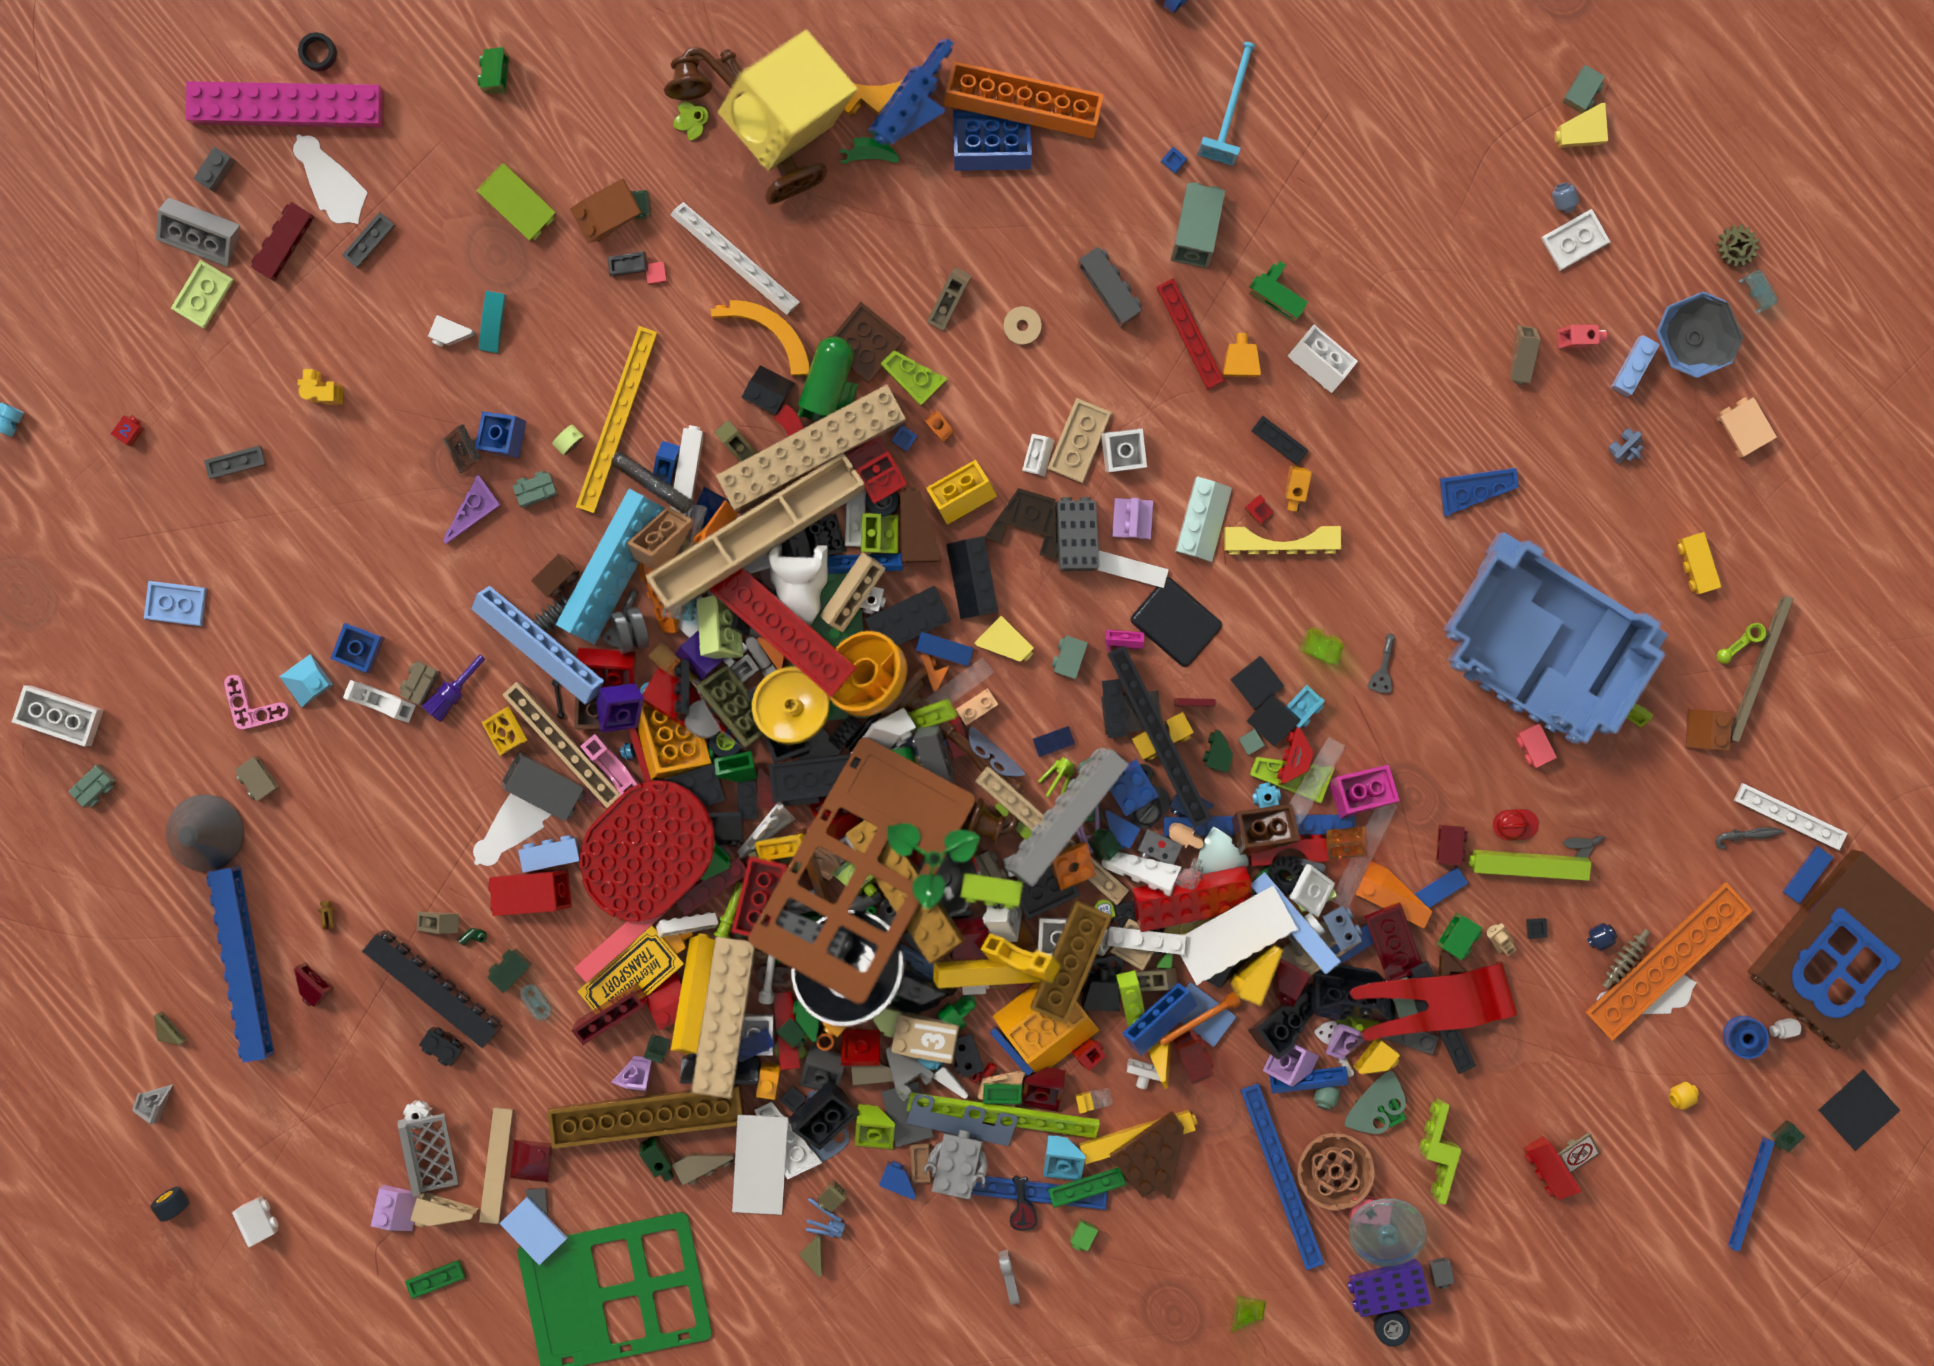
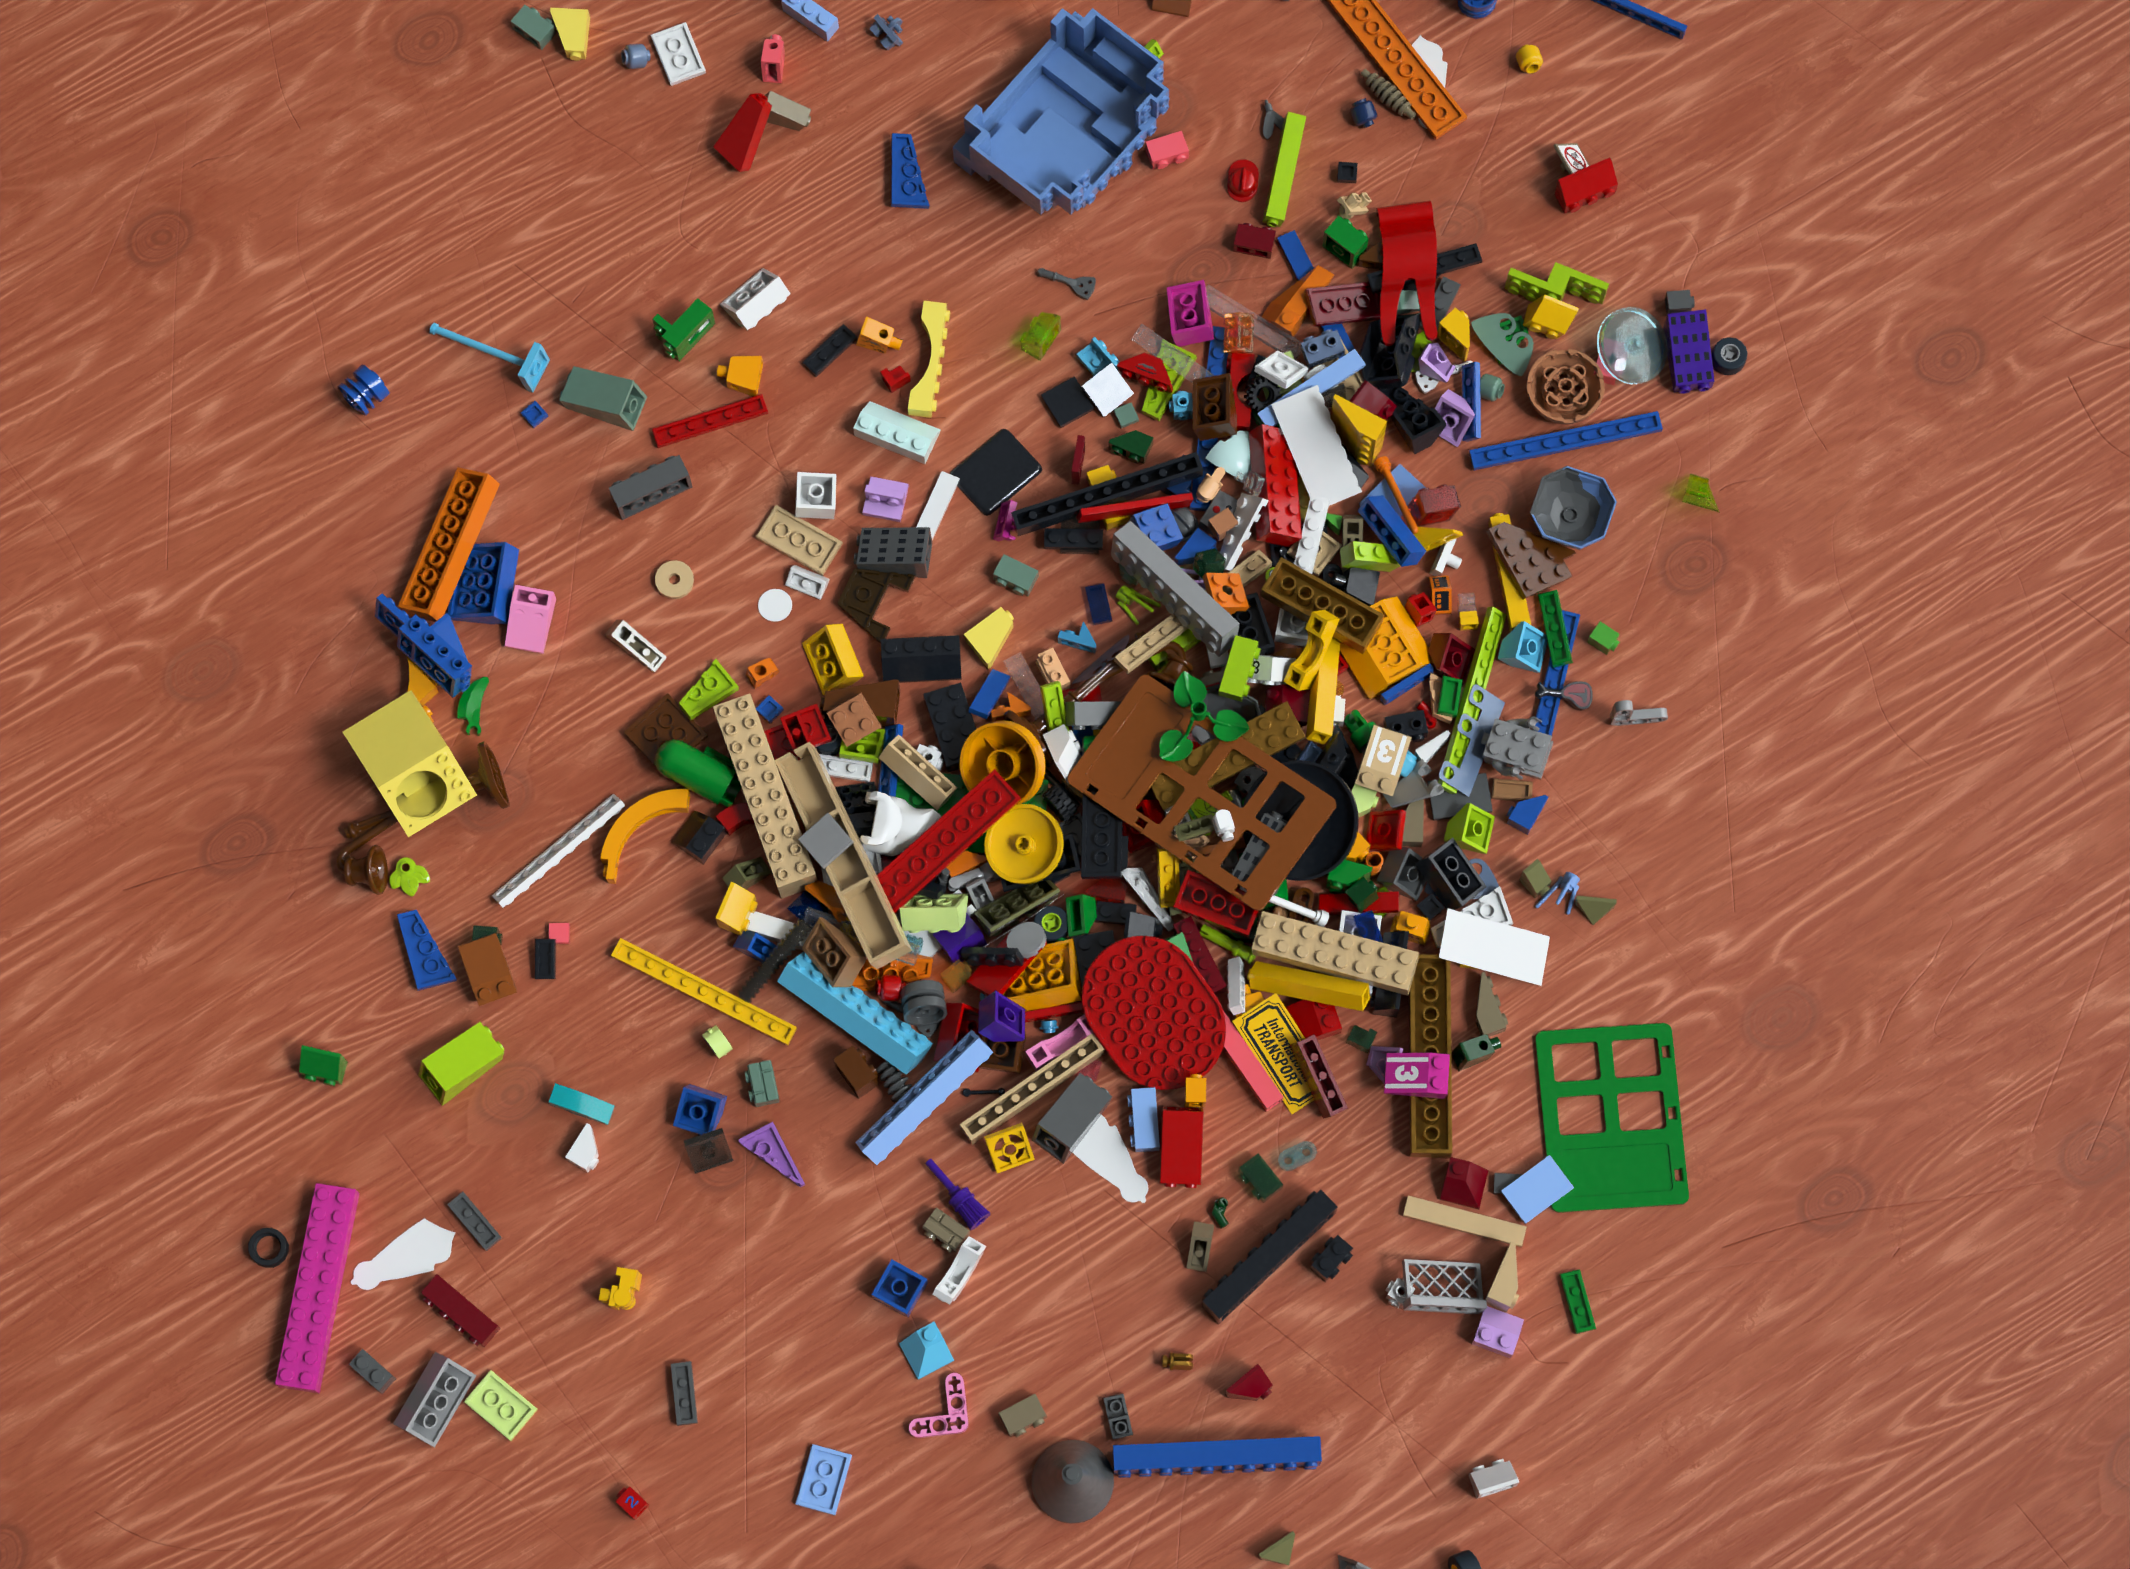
camera: 80 degrees left, 15 degrees down
none -> blue wing [397,910,457,991]
none -> bright pink slope [505,585,556,654]
none -> red slope [713,93,772,172]
none -> yellow slope [716,882,758,936]
none -> white sticker [758,589,792,622]
none -> light grey tile [798,813,854,869]
none -> nougat plate [827,693,881,747]
none -> red head [876,975,906,1001]
none -> dark azure slope [1058,622,1096,654]
none -> red tile [1077,493,1193,523]
none -> dark grey slope [1103,1393,1133,1439]
none -> olive slope [1174,814,1215,842]
none -> light orange slope [1185,1074,1206,1107]
none -> nougat panel [1208,508,1238,541]
none -> white arm [1212,809,1235,842]
none -> dark pink slope [1384,1053,1450,1099]
none -> slope [1429,575,1452,615]
none -> yellow slope [1523,295,1579,339]
none -> dark grey rock [1530,466,1617,550]

